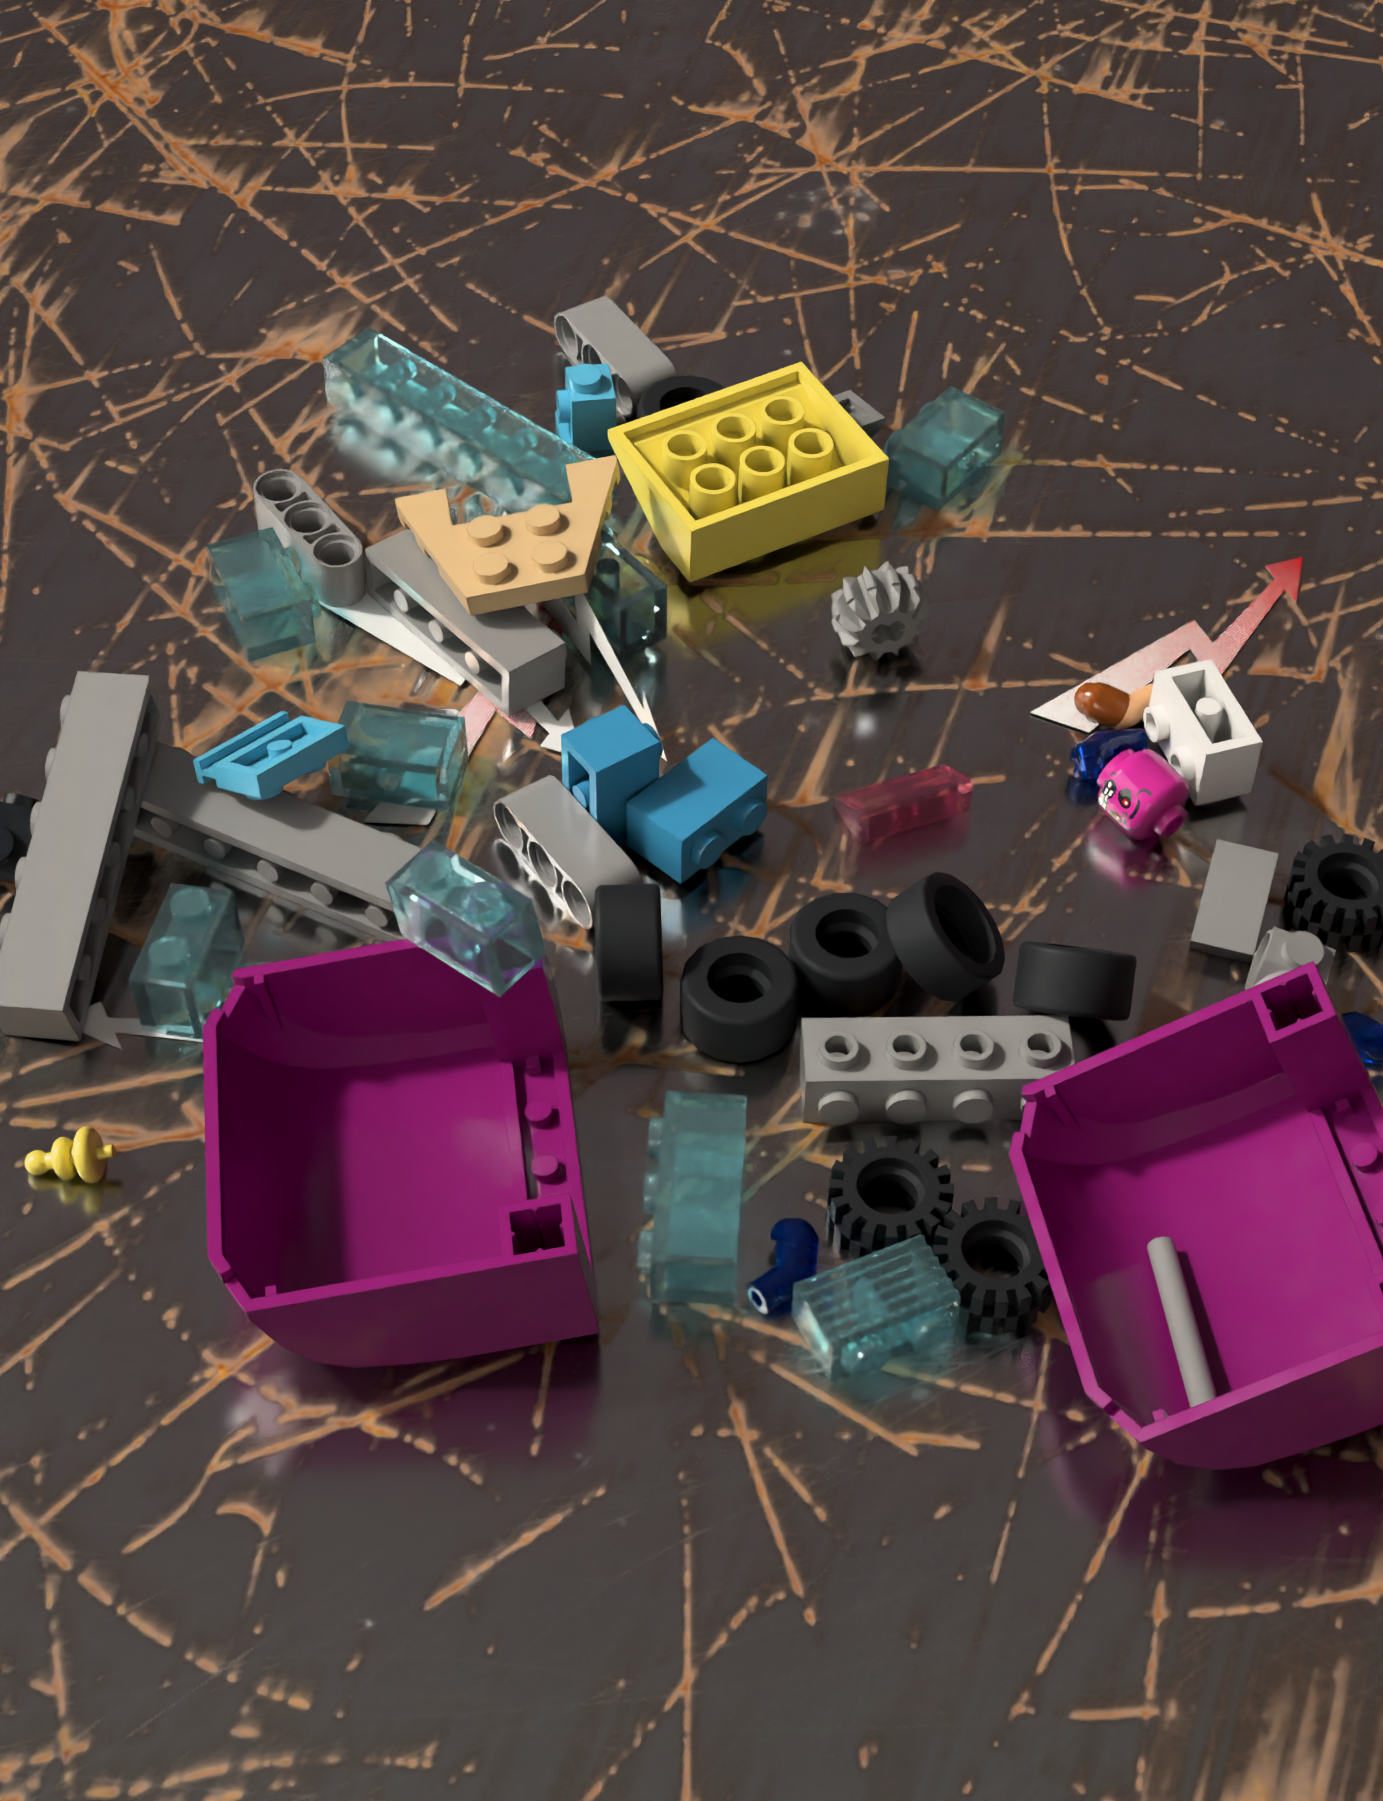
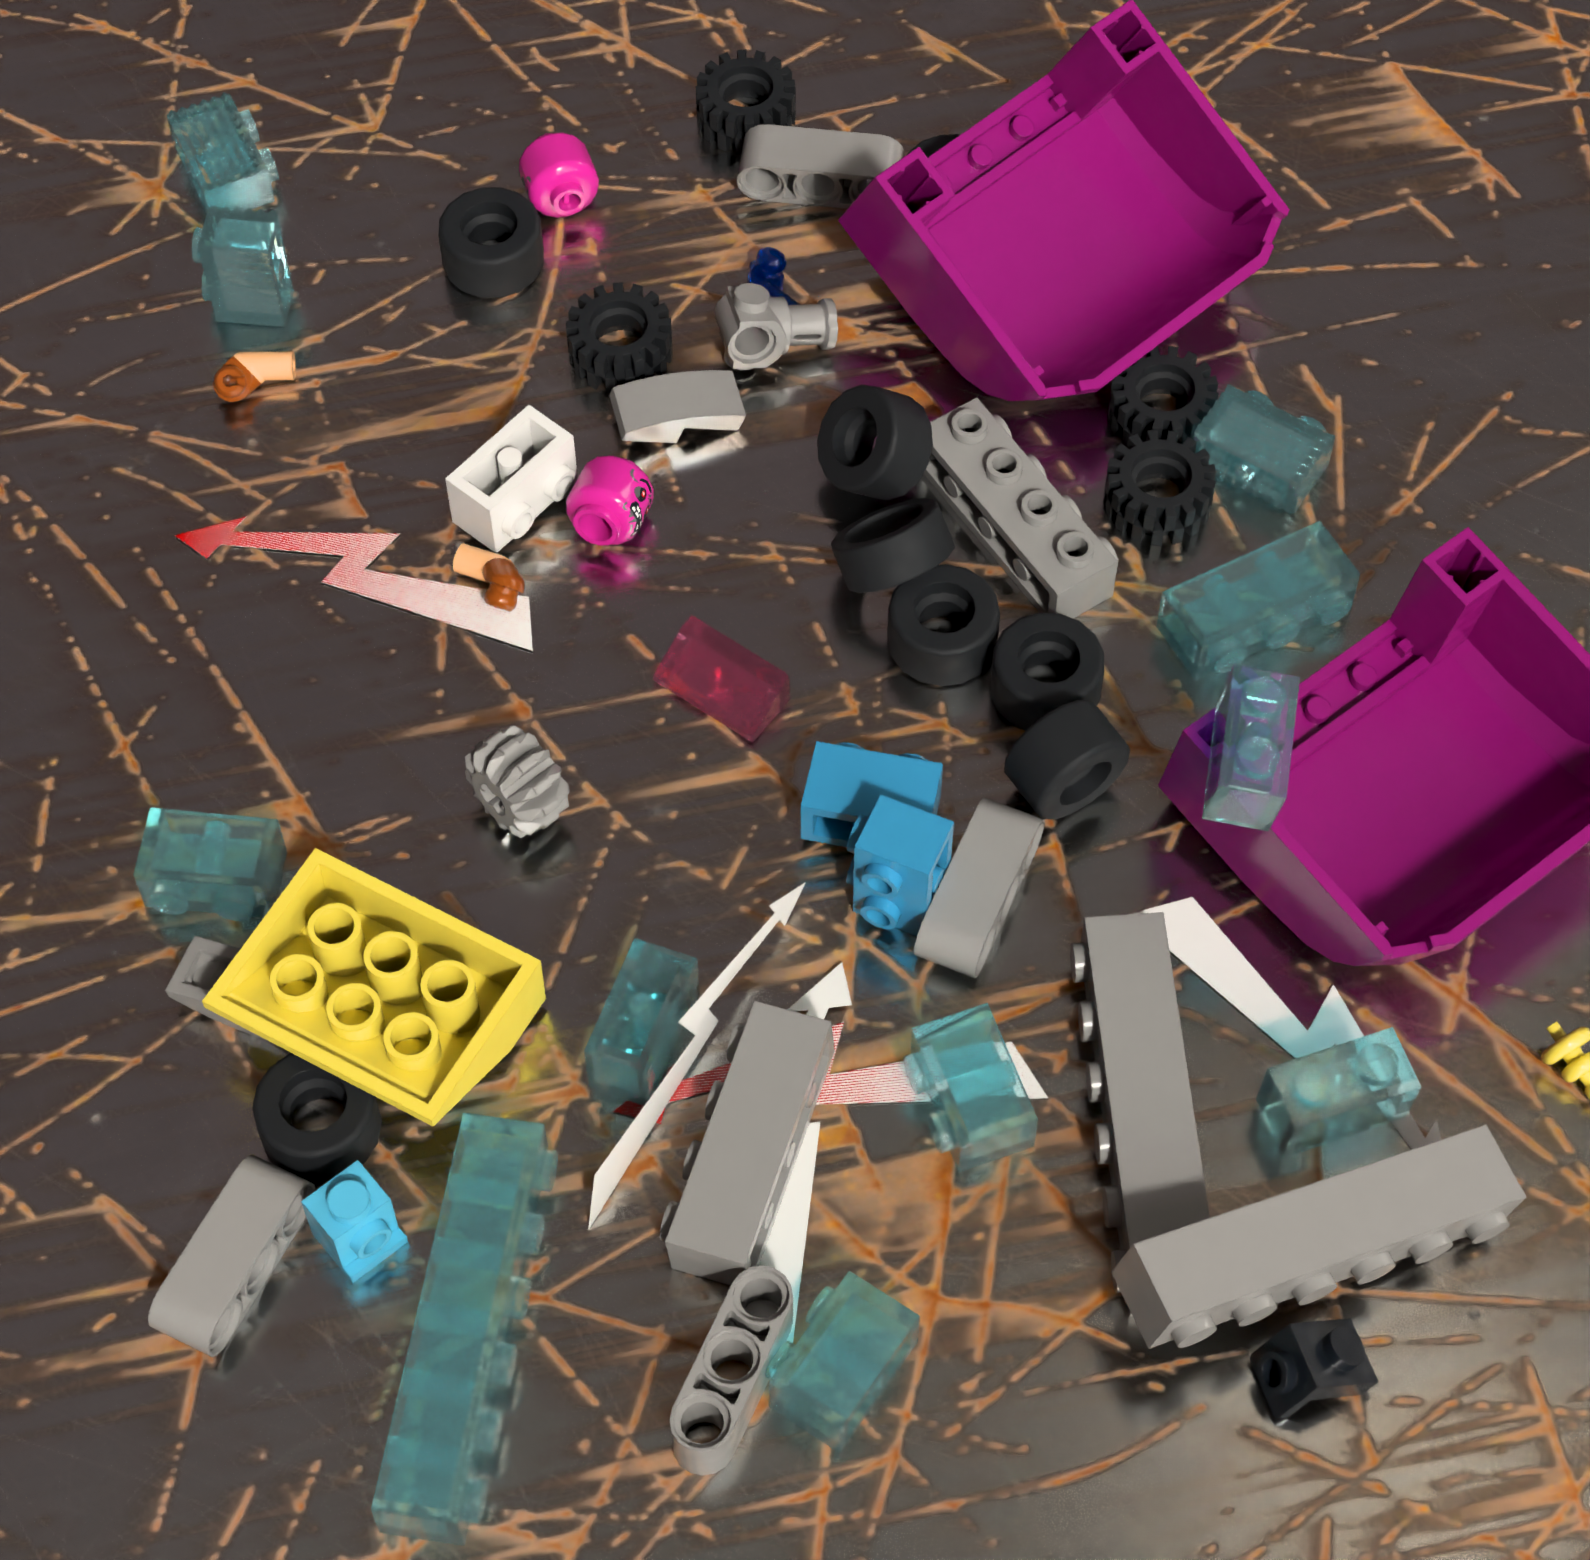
camera: 120 degrees left, 10 degrees up
medium azure plate [193,711,349,800] -> none
tan wing [395,455,620,616] -> none
clear blue arm [746,1218,819,1314] -> none
clear blue arm [1069,728,1148,782] -> none
light grey bar [1147,1237,1218,1408] -> none

